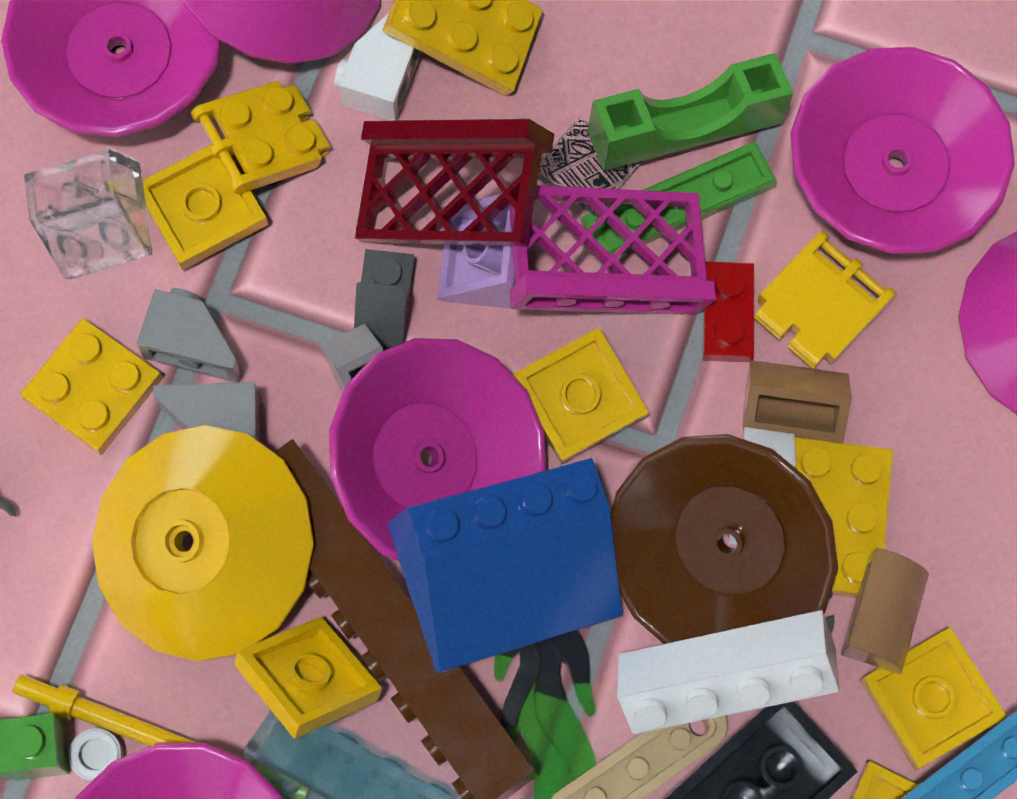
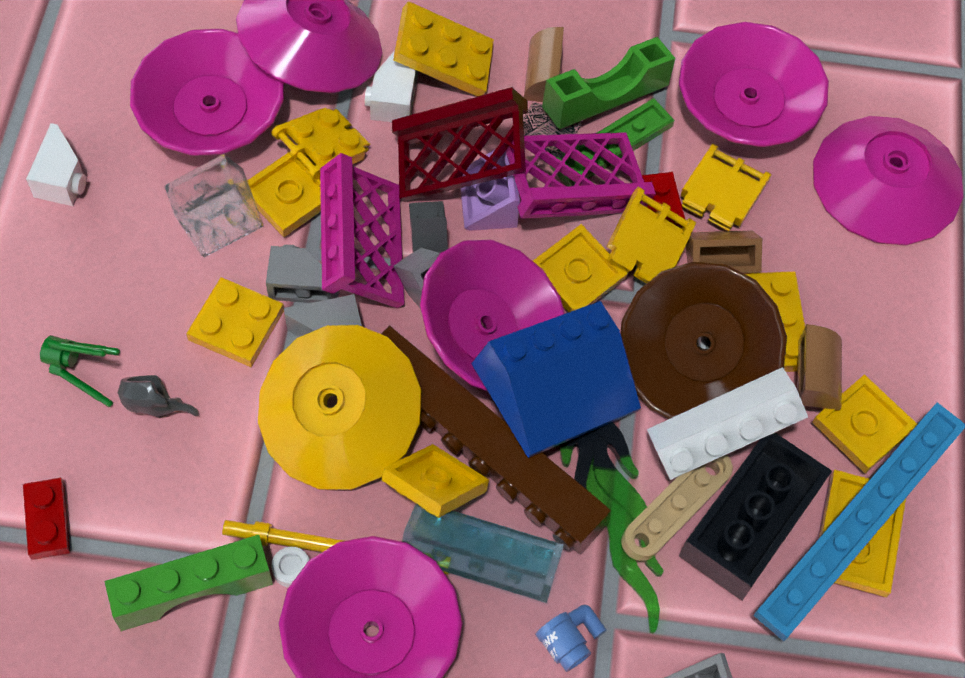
camera: 15 degrees left, 10 degrees down
none -> dark pink fence [320,153,404,308]
none -> medium nougat brick [524,27,564,102]
none -> yellow plate [606,186,696,284]

